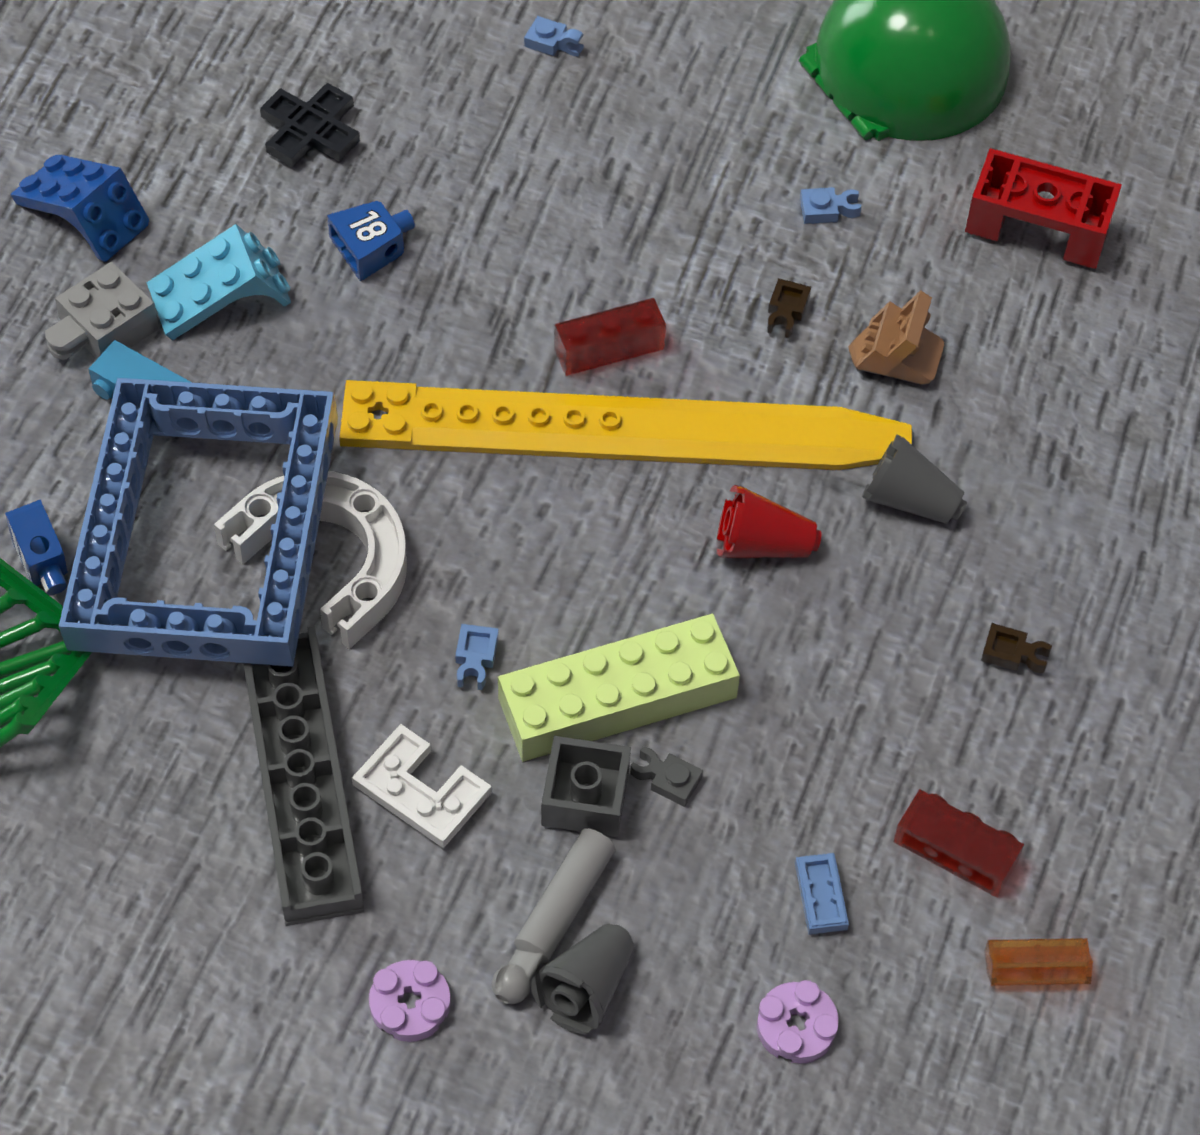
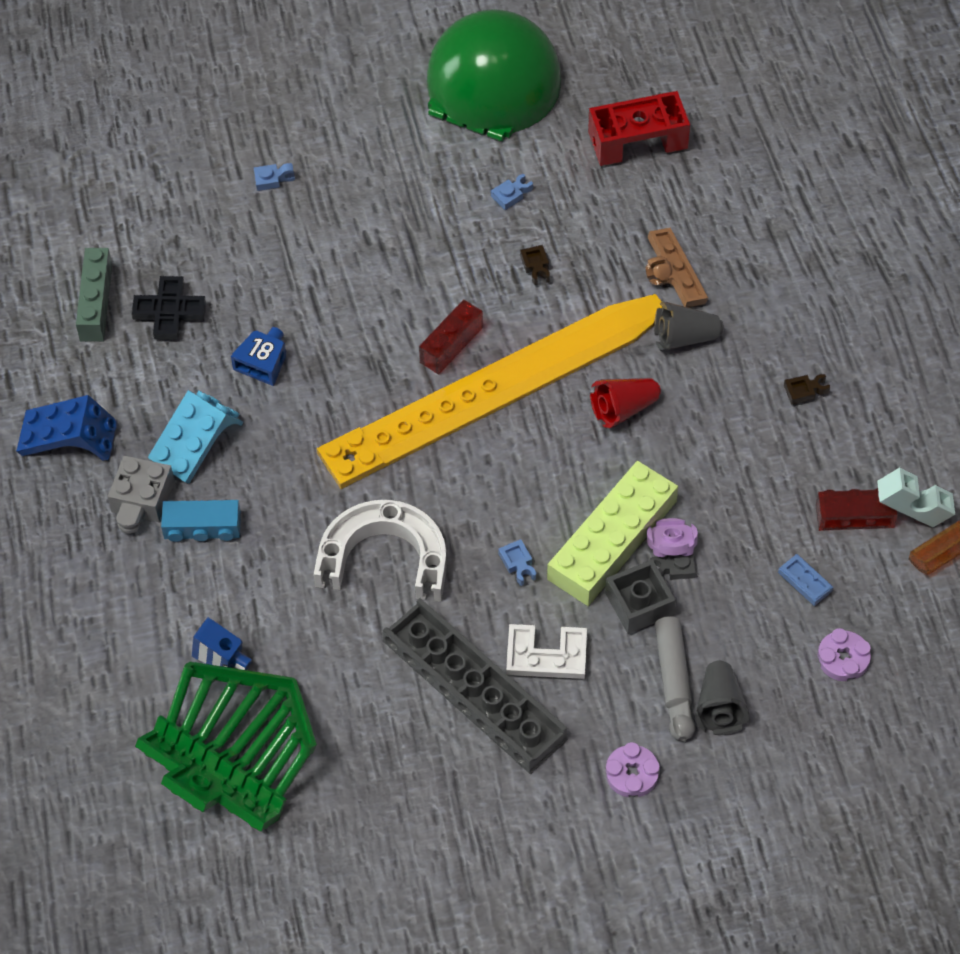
camera: 30 degrees left, 0 degrees up
medium blue brick [59,378,338,667] -> none
medium nougat piece [848,290,944,385] -> none
none -> sand green brick [76,248,112,342]
none -> medium nougat plate [646,228,708,307]
none -> lavender plate [647,518,698,557]
none -> light aqua arch [877,467,955,527]

